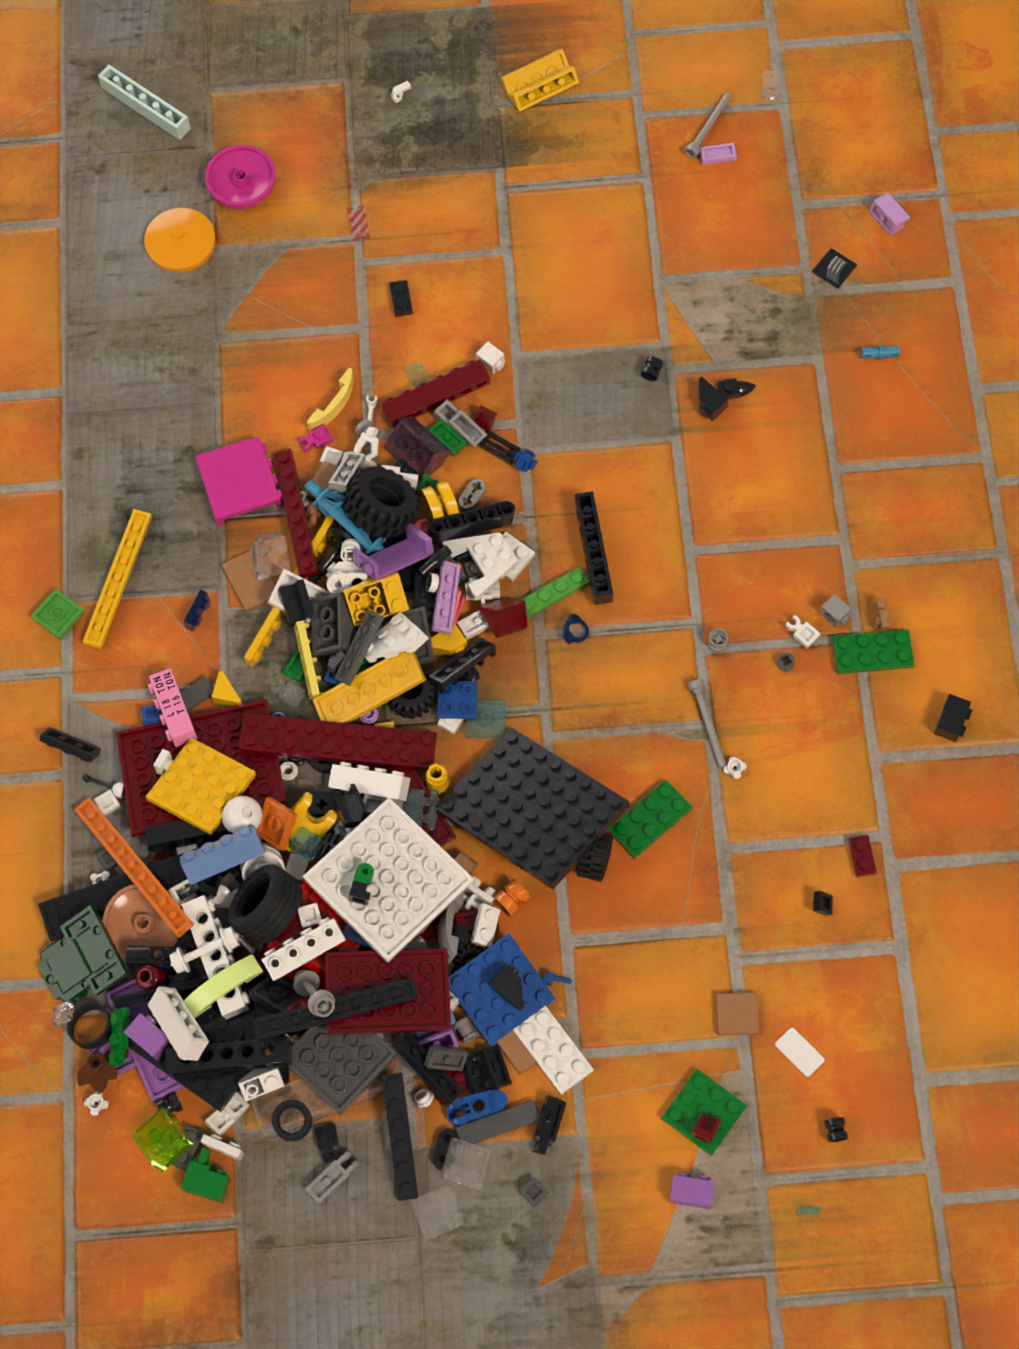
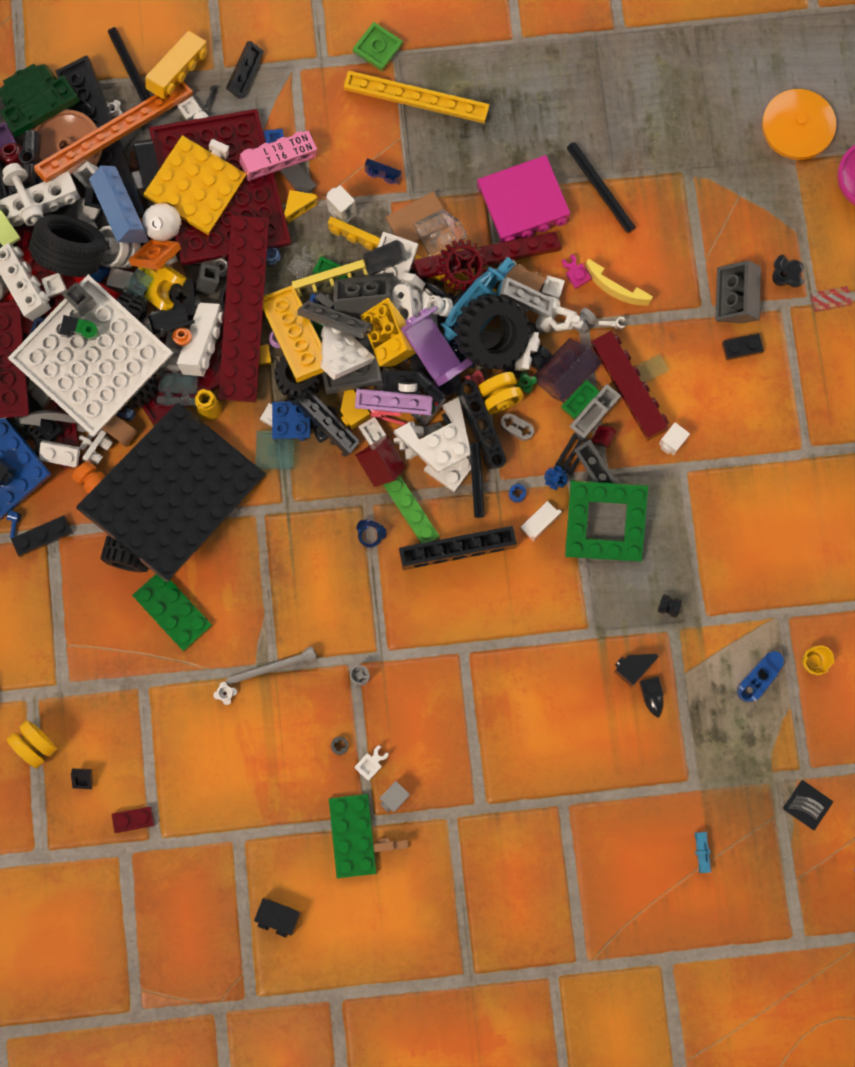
camera: 85 degrees right, 10 degrees up
none -> yellow wheel [6,719,57,769]
none -> black plate [11,515,73,557]
none -> dark grey slope [62,282,97,317]
none -> black axle [108,27,151,102]
none -> yellow brick [145,31,207,100]
none -> orange plate [172,328,192,346]
none -> dark grey brick [195,263,220,294]
none -> white brick [326,185,357,223]
none -> white plate [398,272,425,290]
none -> dark red gear [437,239,488,290]
none -> black axle [470,442,485,518]
none -> blue bush [509,484,526,503]
none -> white panel [520,501,562,542]
none -> green plate [565,480,648,562]
none -> black axle [567,142,635,233]
none -> dark grey brick [574,439,618,483]
none -> dark grey slope [715,260,761,323]
none -> blue piece [737,651,784,703]
none -> black plate [772,255,804,287]
none -> yellow hair [802,645,835,676]

